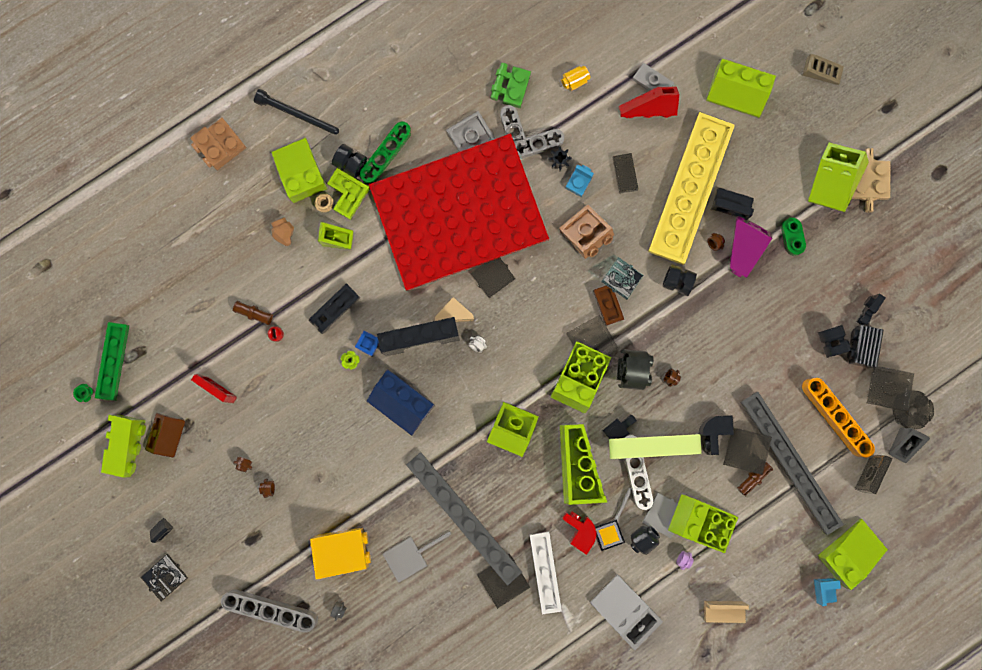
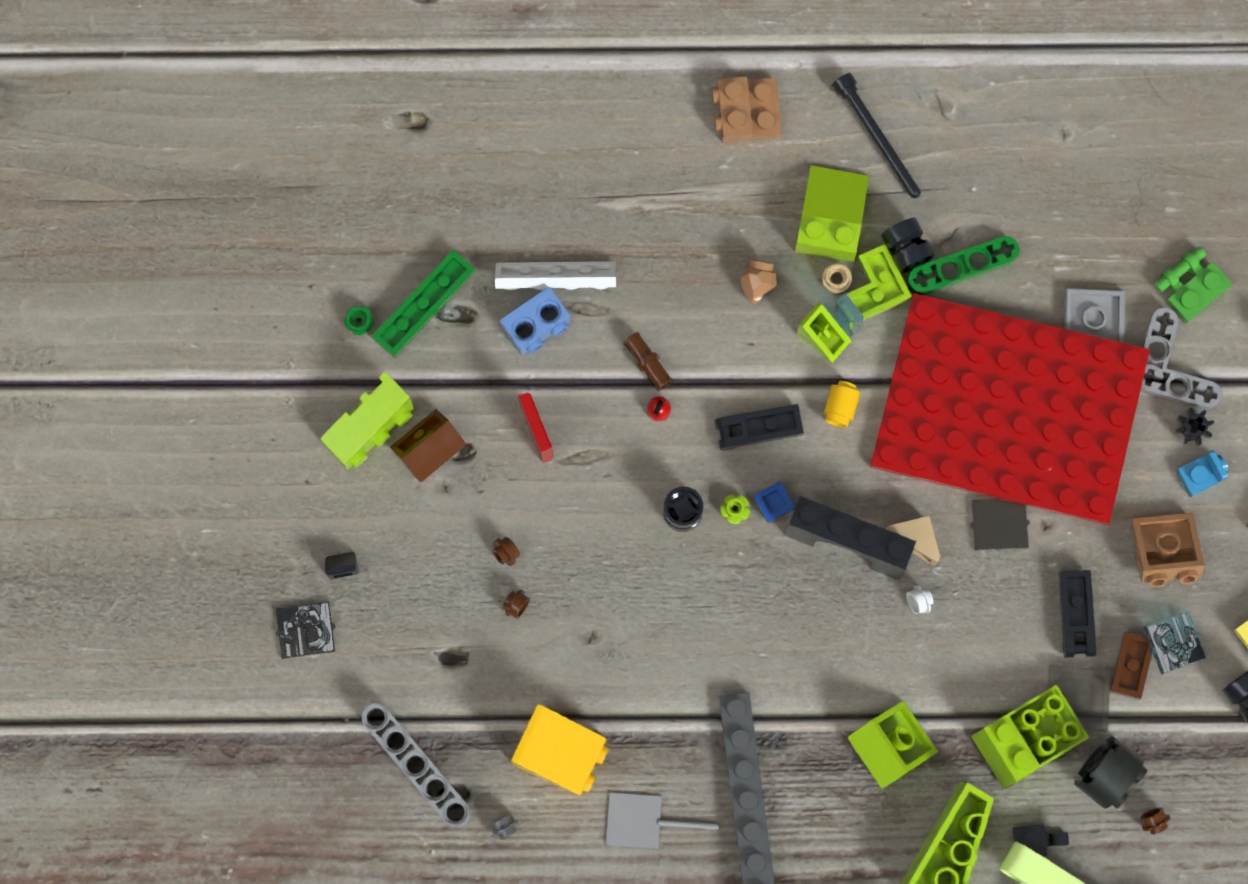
camera: 35 degrees right, 5 degrees down
dark blue slope [366,369,435,436] -> none
none -> white plate [495,261,616,290]
none -> medium blue brick [500,287,571,356]
none -> black wheel [663,486,703,532]
none -> yellow brick [824,381,860,428]
none -> clear light blue tile [833,294,864,337]
none -> black plate [1058,570,1096,658]

